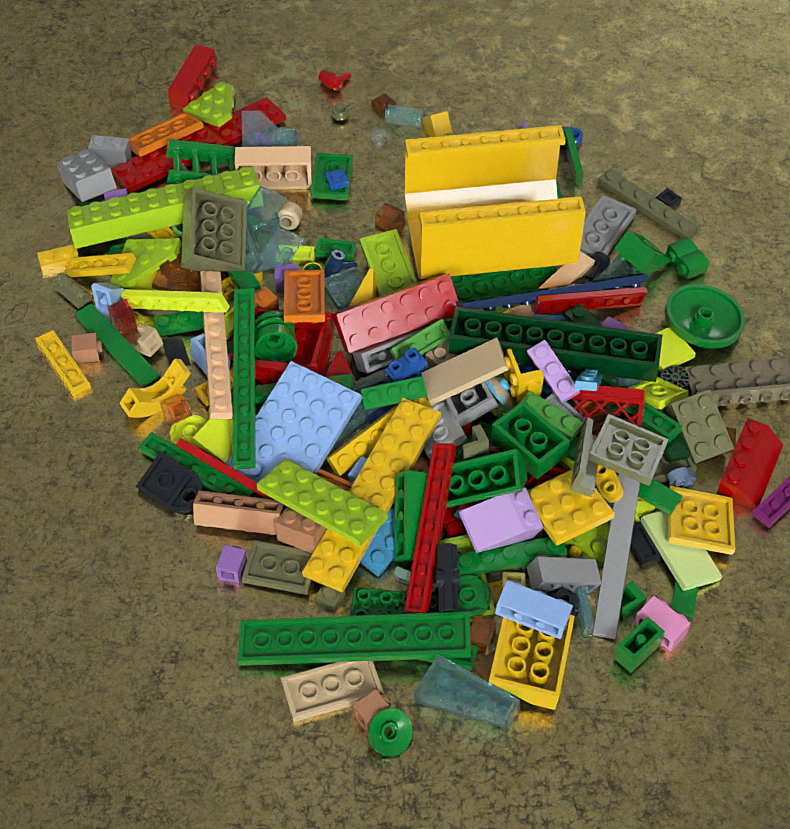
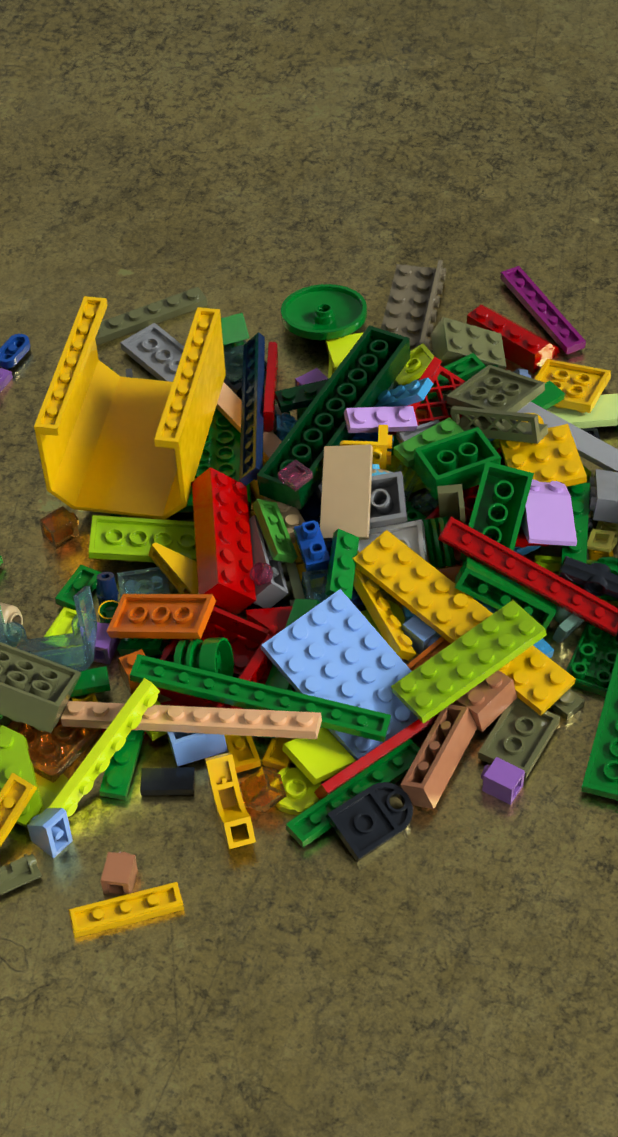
camera: 70 degrees left, 5 degrees down
green tile [74,304,161,388] -> none
clear red brick [108,299,137,334] -> none
tan panel [134,324,163,357] -> none
green tile [564,128,584,185] -> none
black tile [655,188,682,209] -> none
green brick [666,237,709,280] -> none
none -> clear pink plate [250,562,273,586]
none -> clear pink plate [278,459,313,491]

